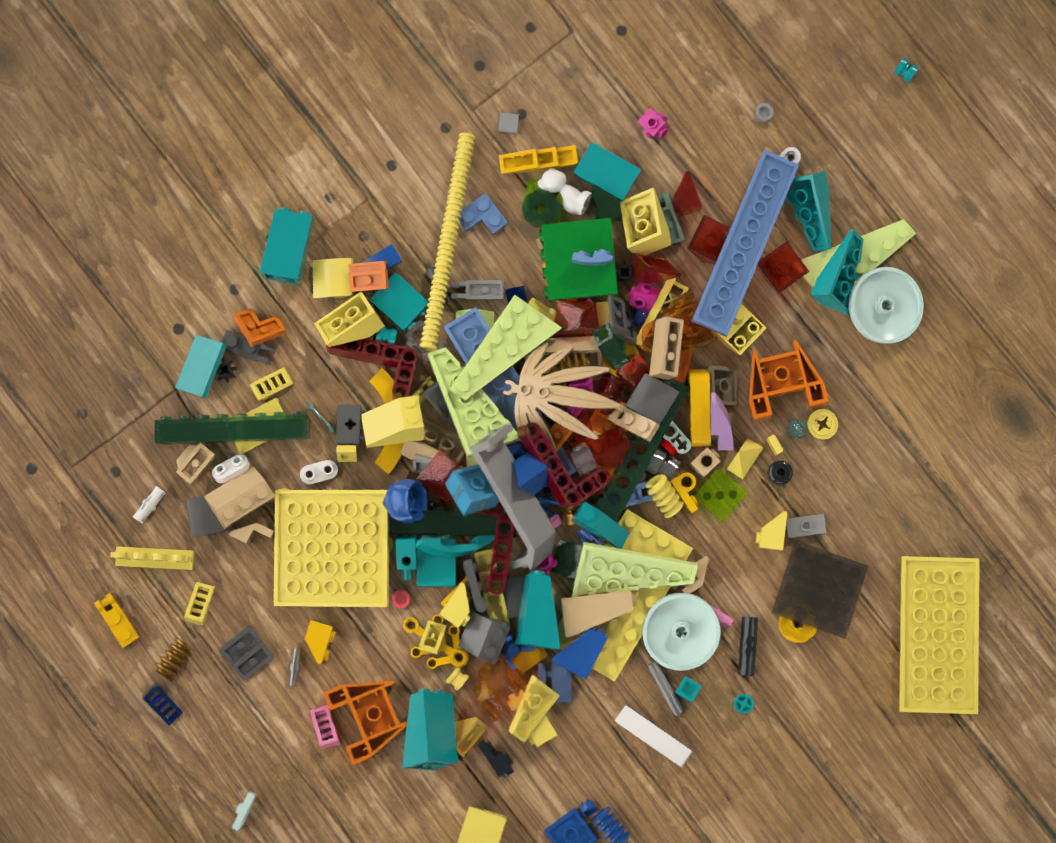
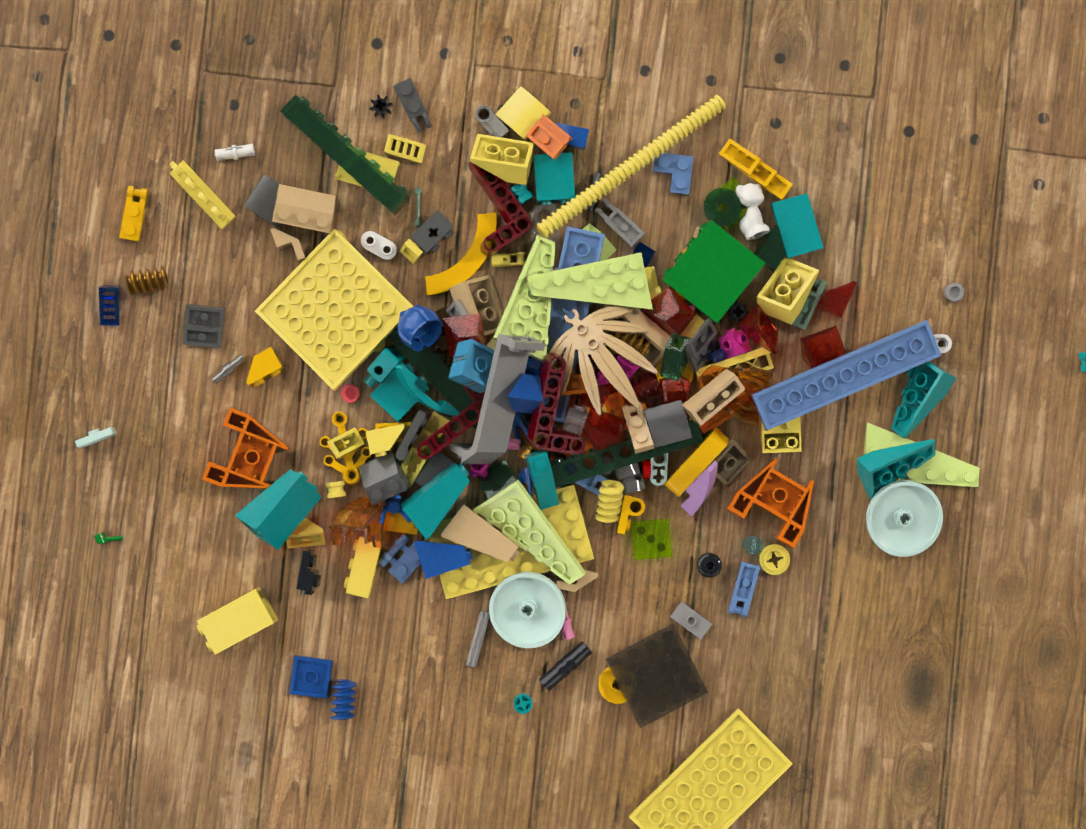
camera: 40 degrees right, 5 degrees up
tile [175,335,227,398] -> none
tan slope [176,443,216,485] -> none
light yellow slope [184,582,215,626] -> none
white plate [212,454,250,483] -> none
orange plate [234,308,286,347] -> none
teal slope [260,207,314,285] -> none
bright pink slope [310,705,340,750] -> none
light yellow slope [361,395,424,448] -> none
dark grey hinge [422,381,457,432] -> none
light grey tile [498,112,519,134] -> none
light yellow wing [509,675,559,743] -> none
medium blue slope [572,249,613,266] -> none
blue hinge [580,799,597,816] -> none
white slope [615,705,693,768] -> none
dark pink brick [637,108,670,140] -> none
teal panel [674,676,702,703] -> none
tan brick [690,448,720,479] -> none
light yellow slope [727,437,763,480] -> none
light yellow slope [755,511,788,551] -> none
clear red slope [757,241,810,294] -> none
light yellow tile [766,434,783,456] -> none
none -> light grey piece [475,105,509,138]
none -> medium blue plate [727,561,760,618]

